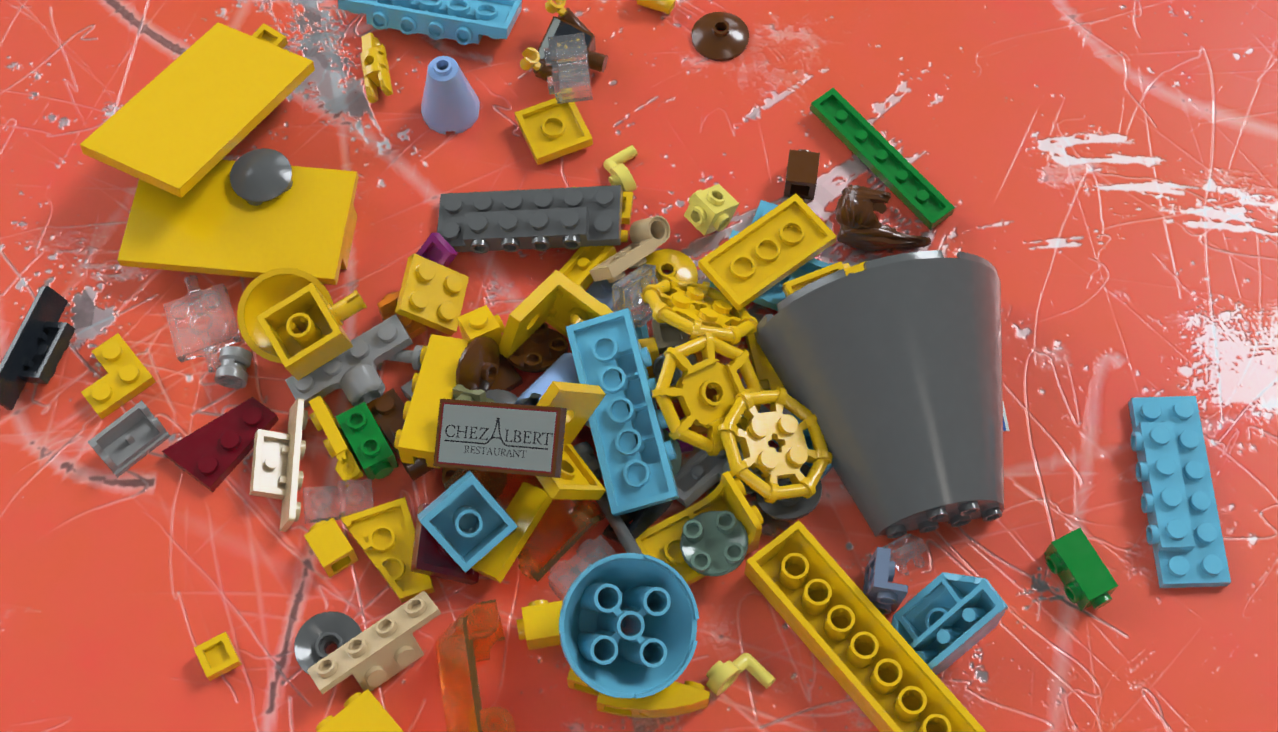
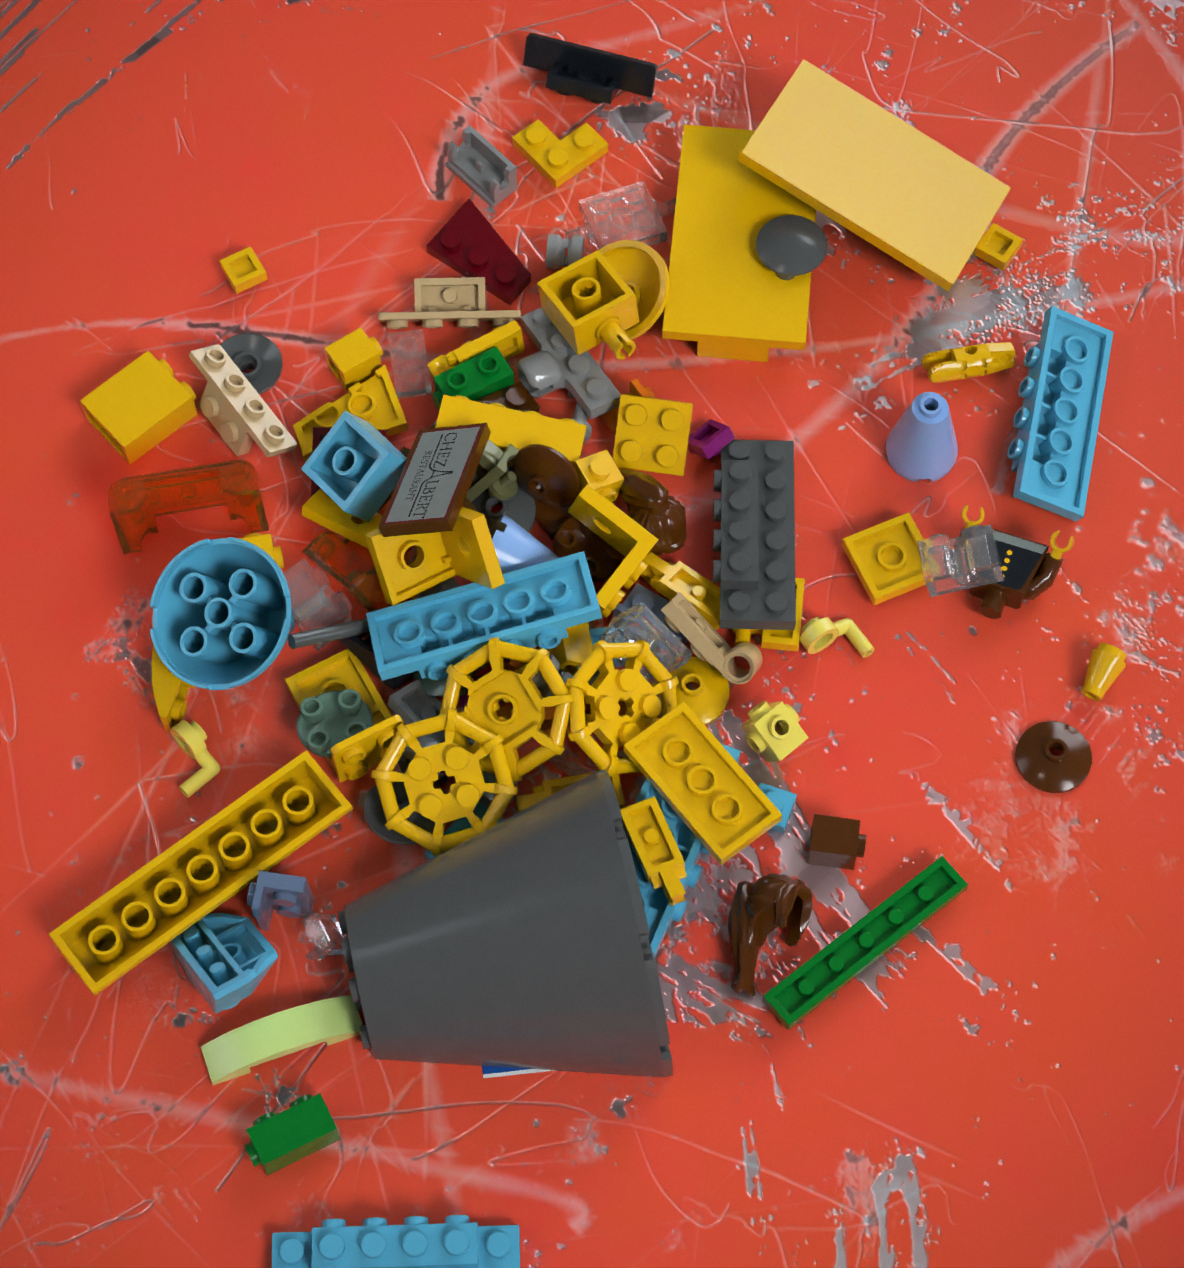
camera: 90 degrees right, 0 degrees up
none -> yellowish green slope [201,995,363,1085]
none -> reddish brown hair [618,468,687,556]

